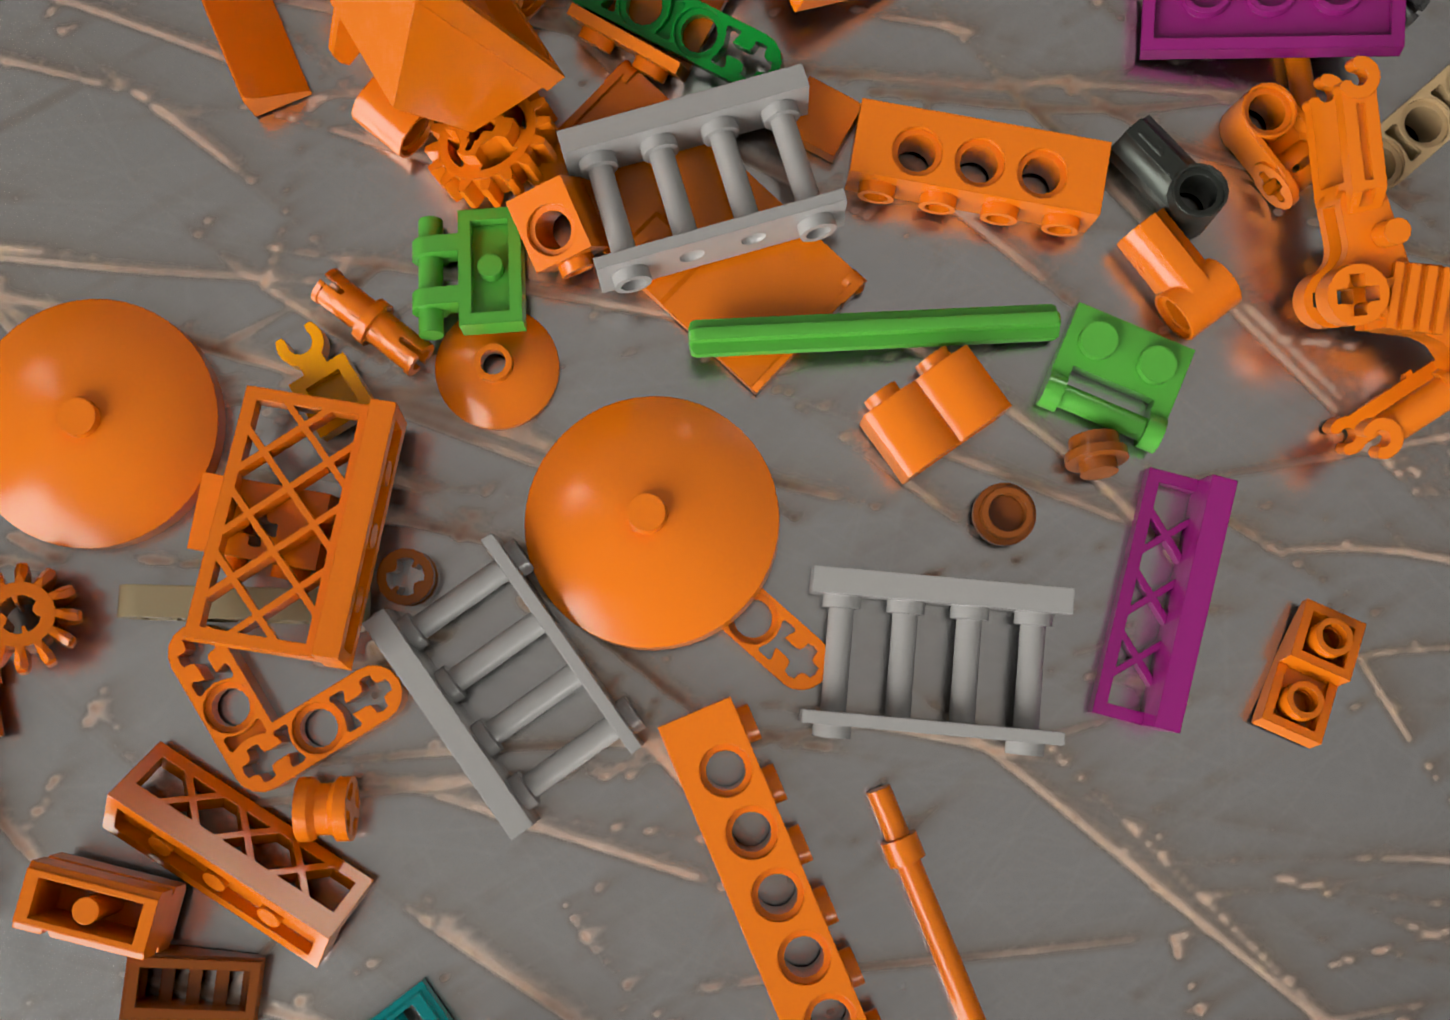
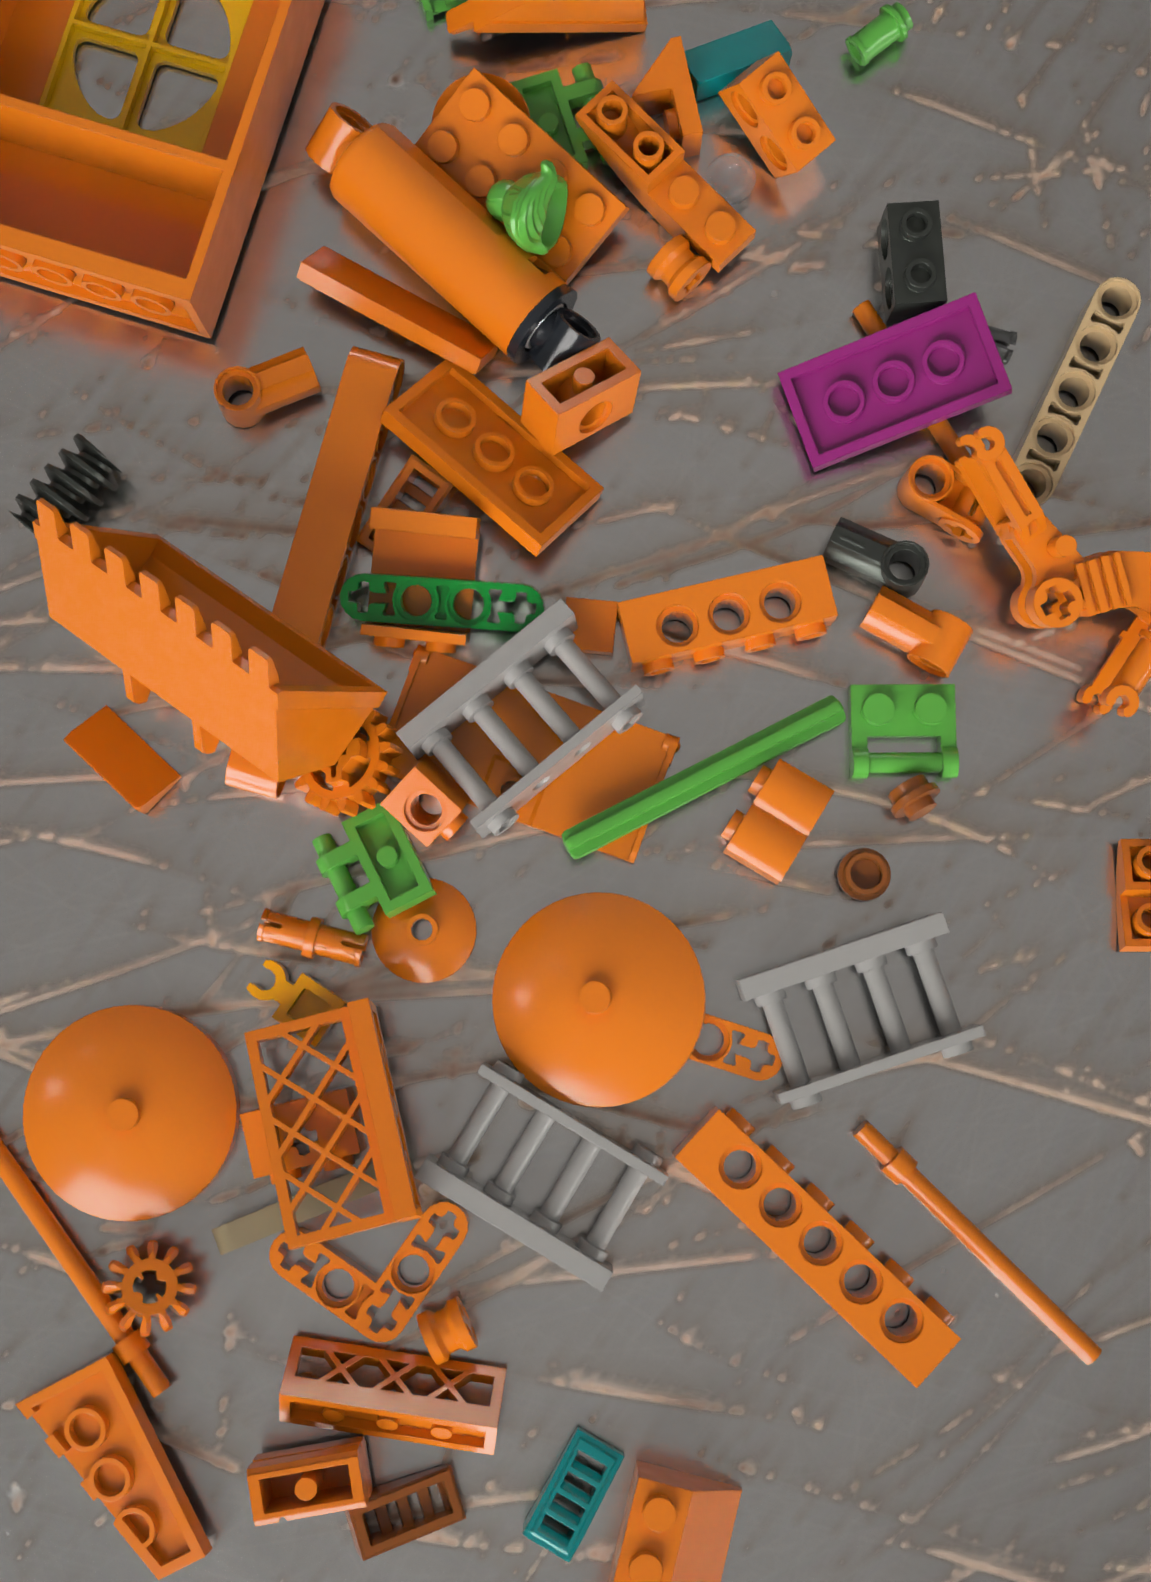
camera: 20 degrees left, 0 degrees up
dark orange bush [377,548,439,606] -> none
magenta fence [1088,467,1238,734] -> none

